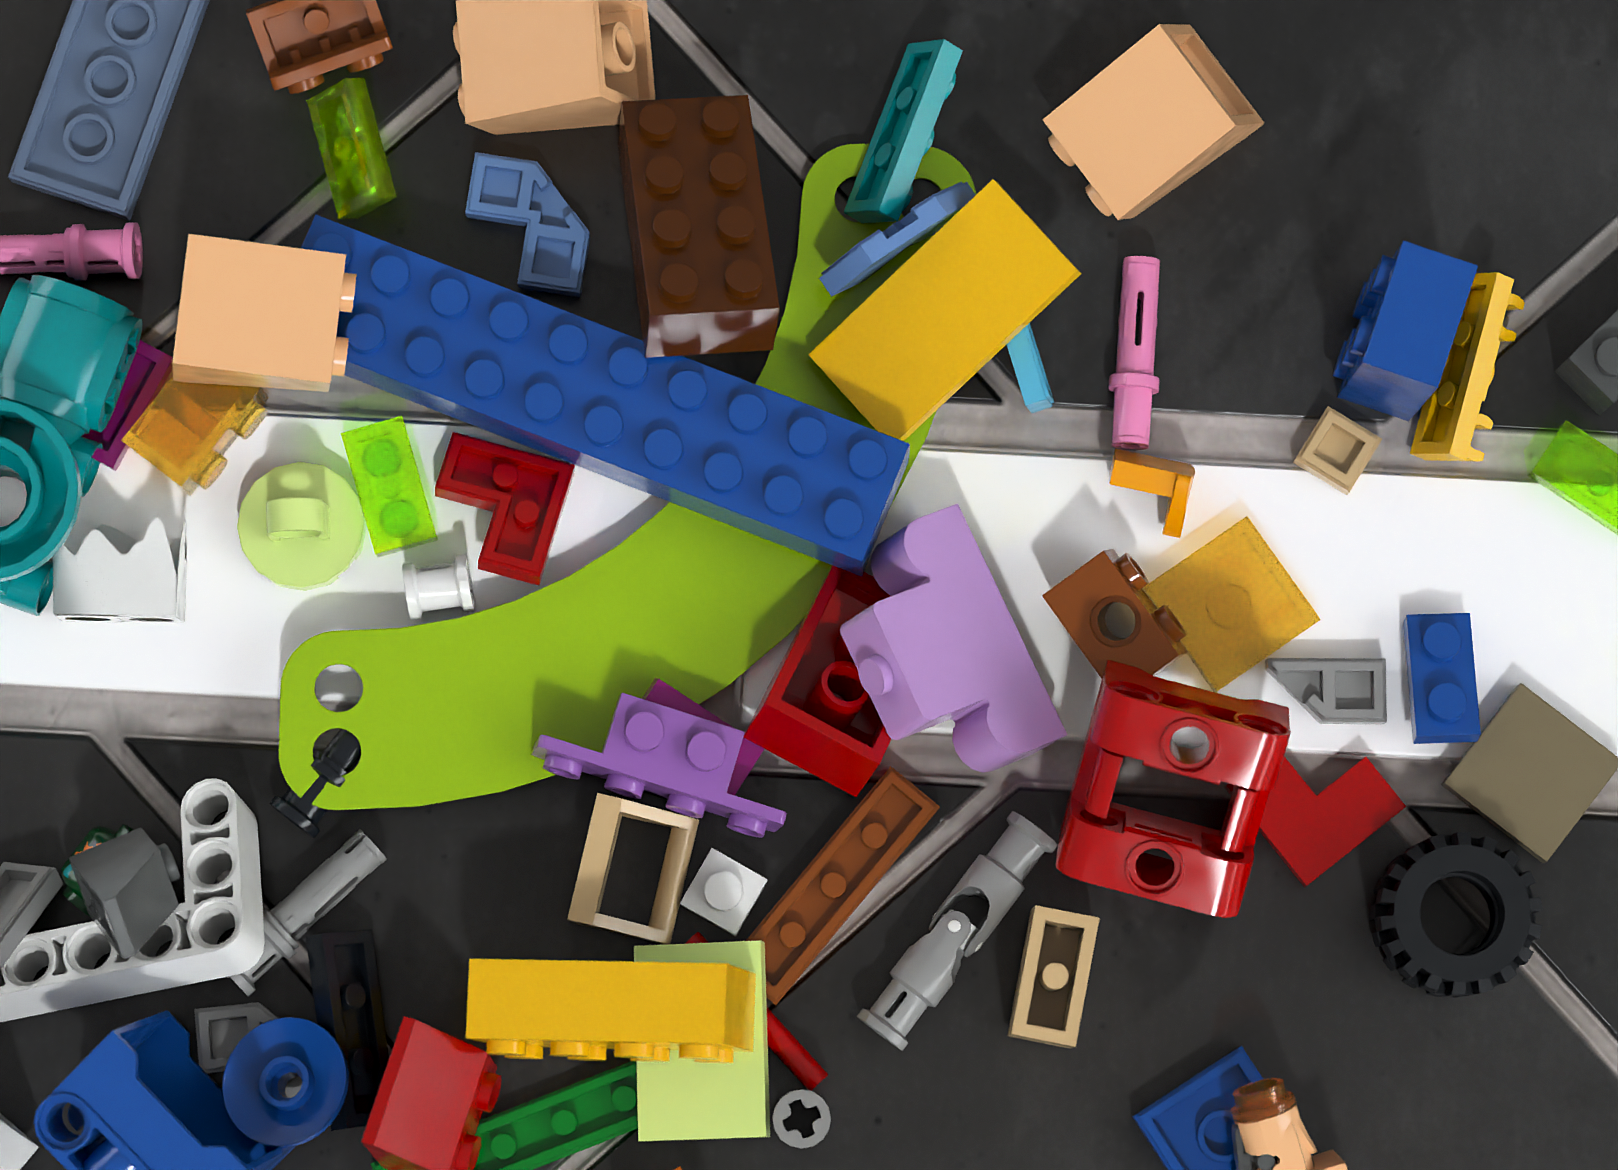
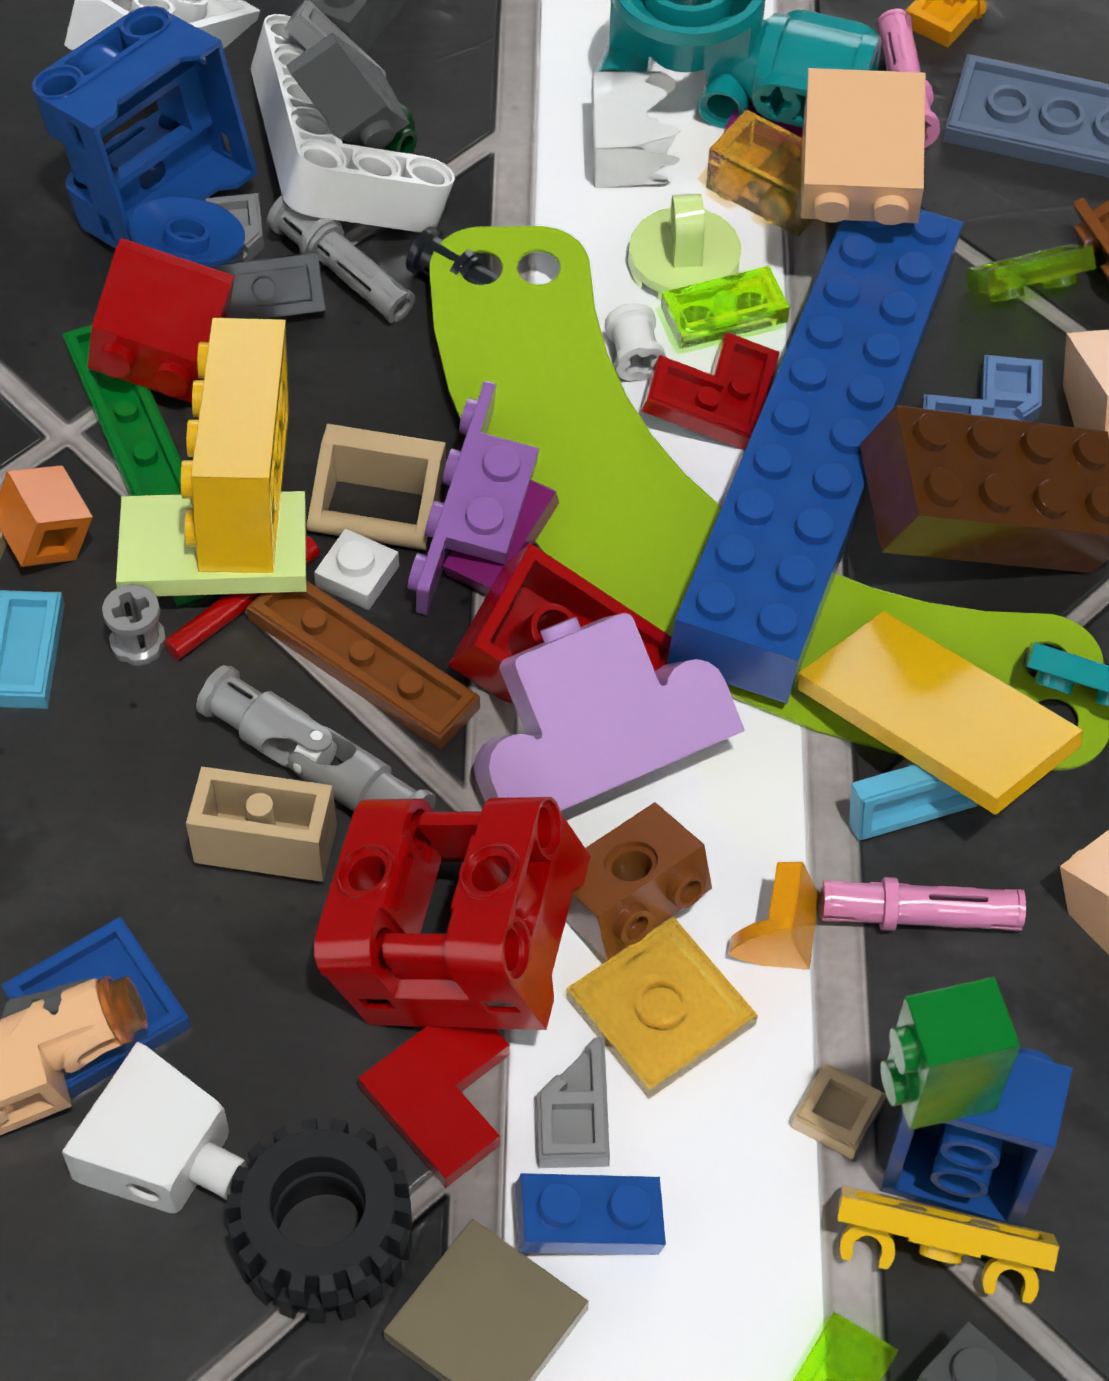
camera: 90 degrees right, 25 degrees down
medium blue tile [819,182,976,297] -> none
none -> white torso [62,1042,248,1213]
none -> green brick [881,976,1021,1130]

